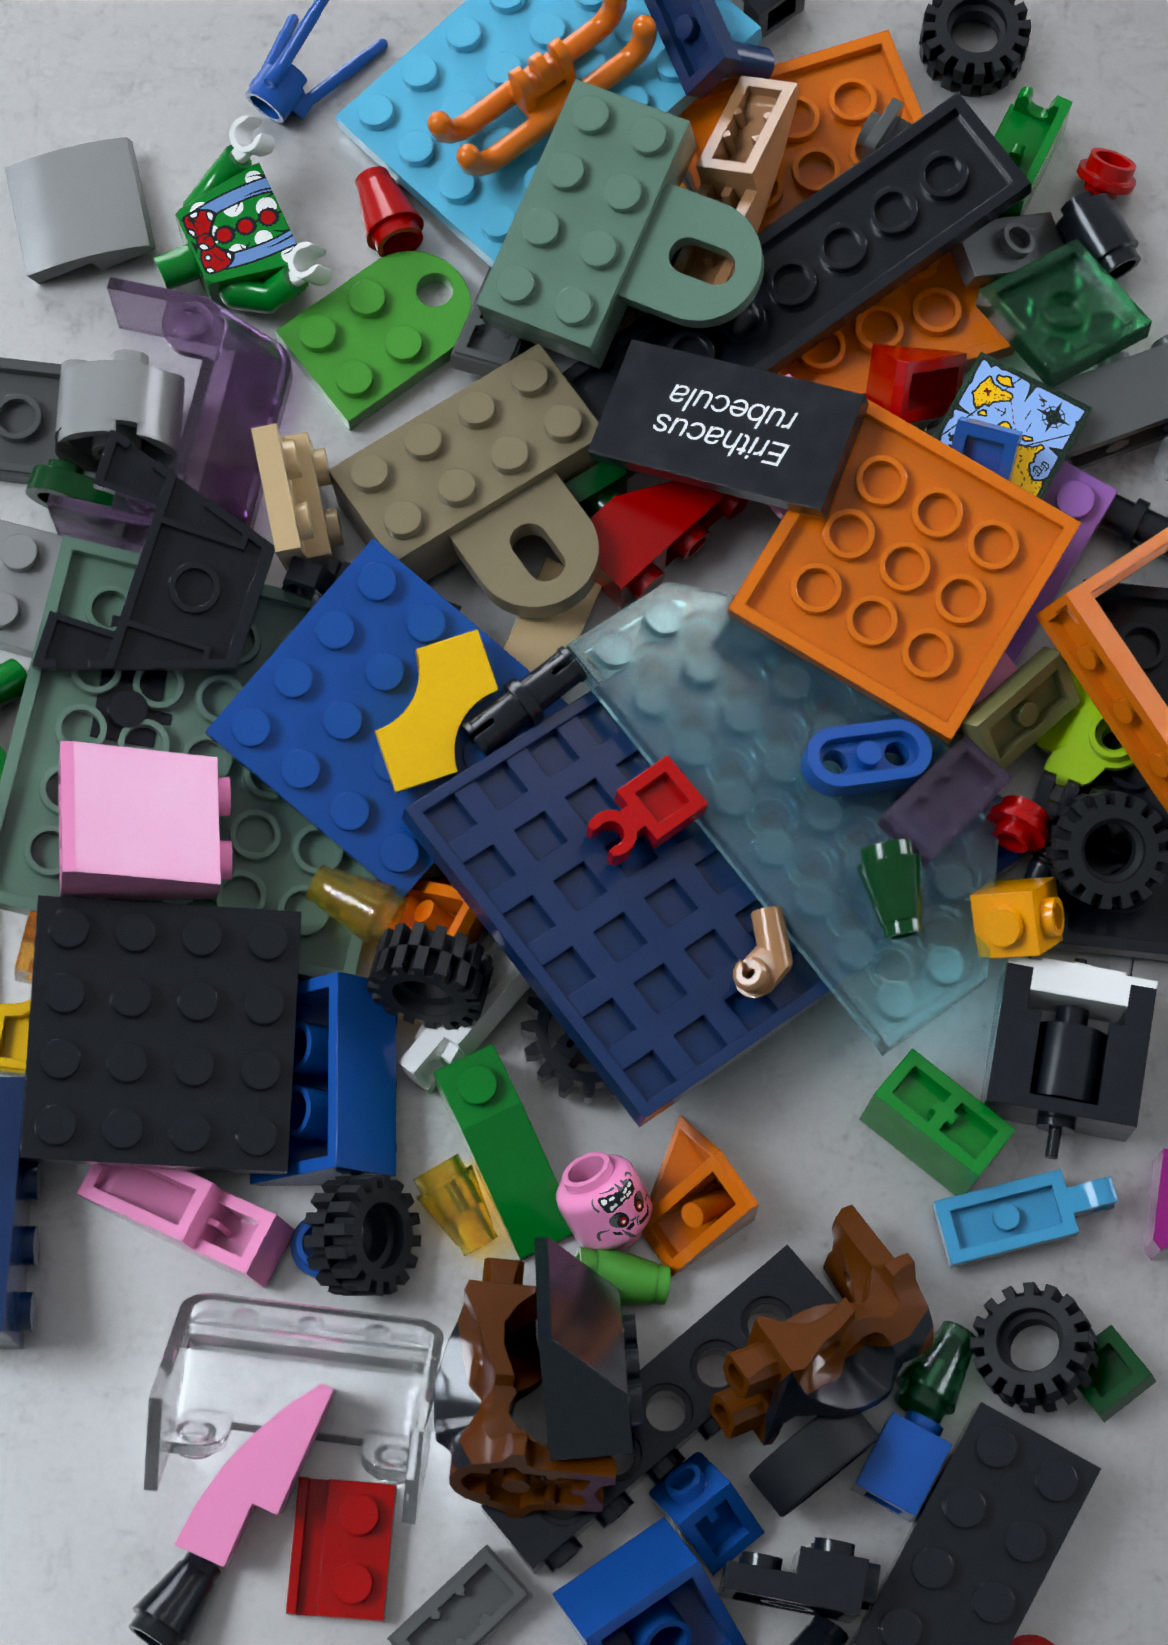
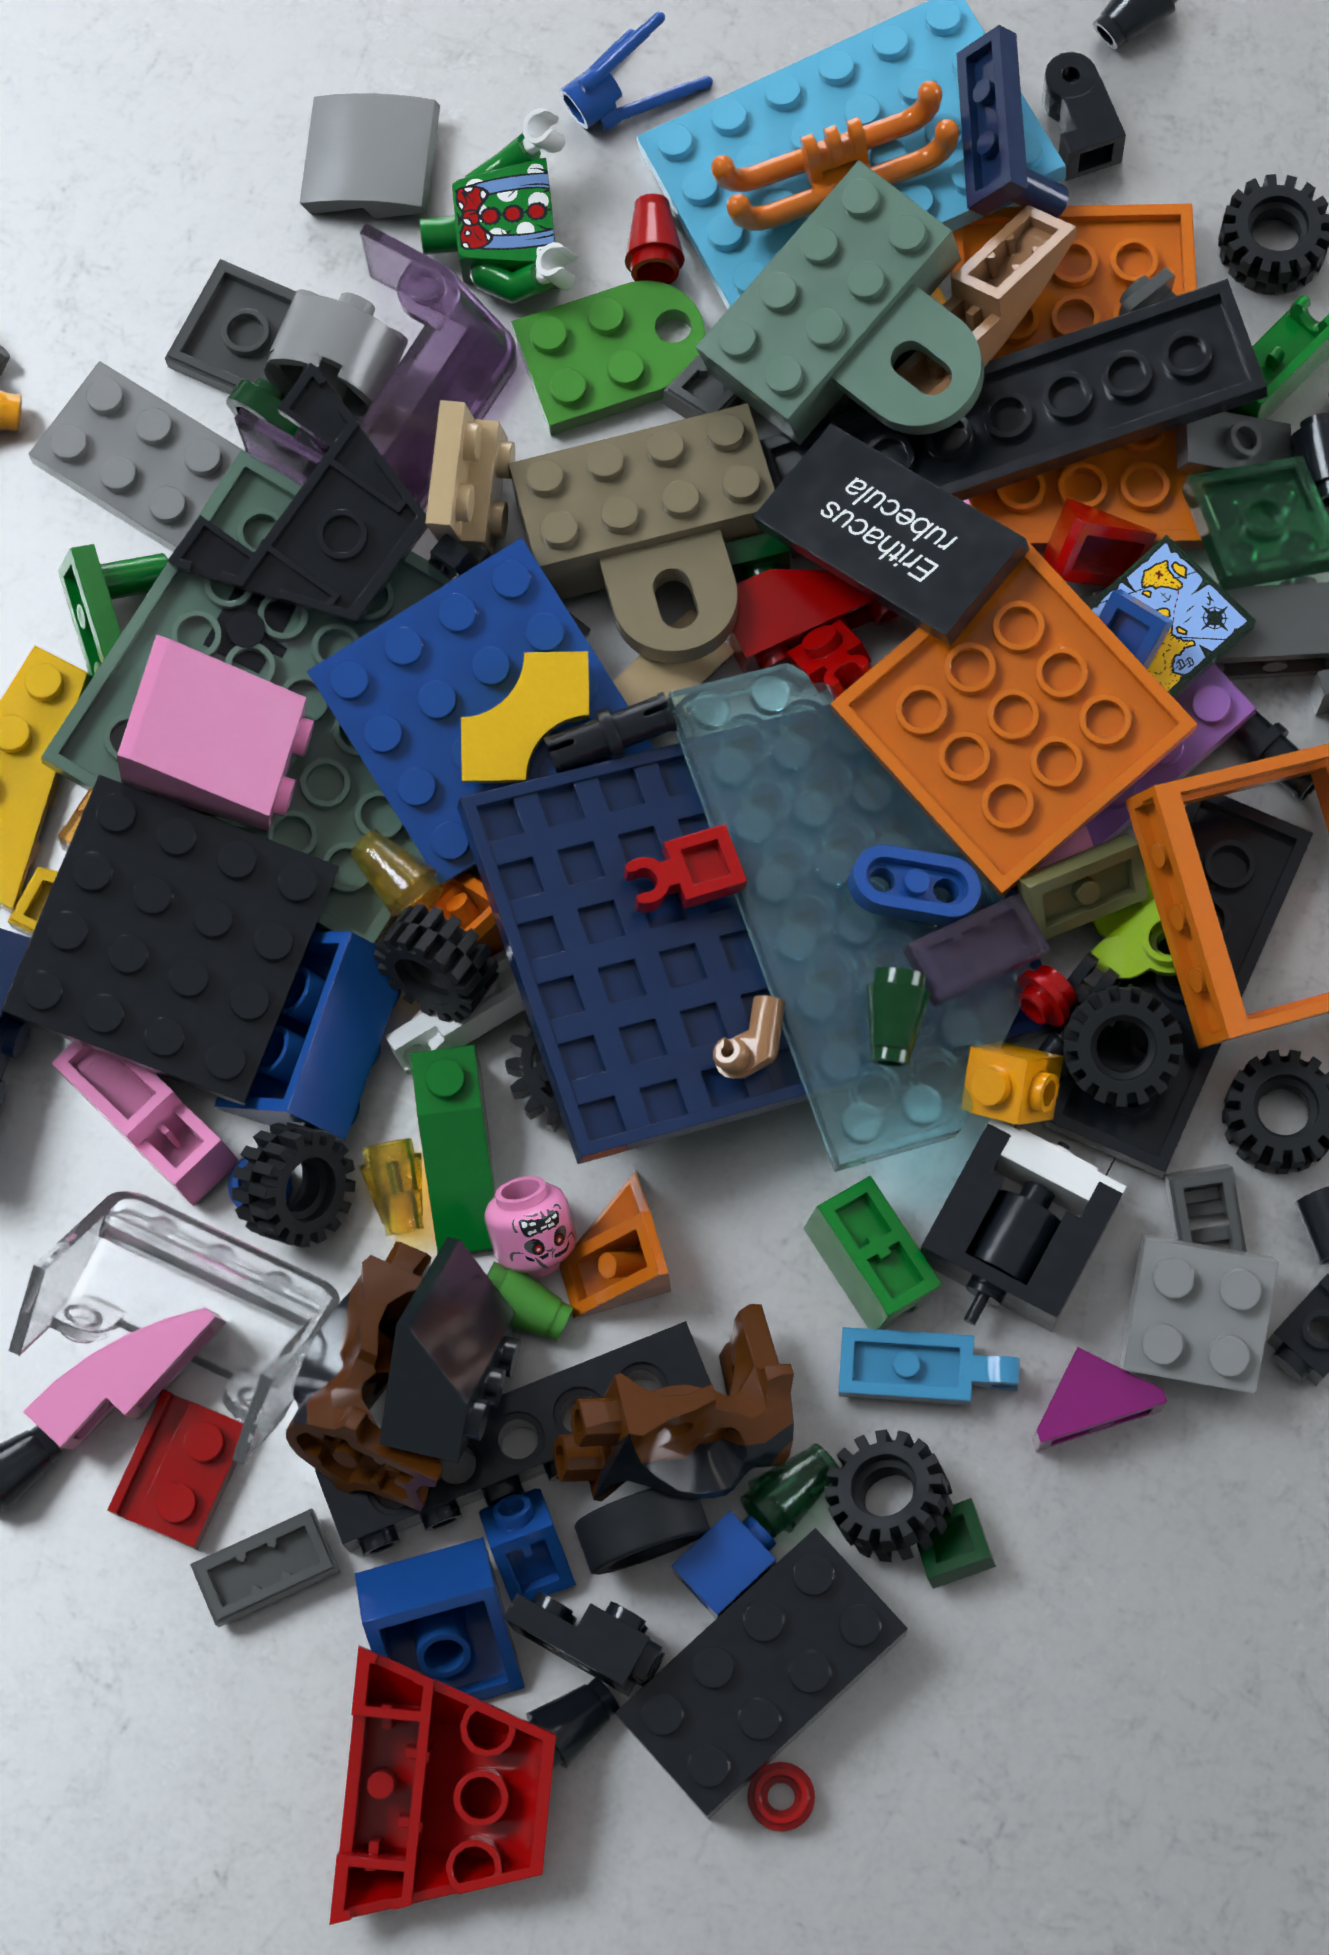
camera: 25 degrees right, 0 degrees up
none -> red plate [787,620,872,700]

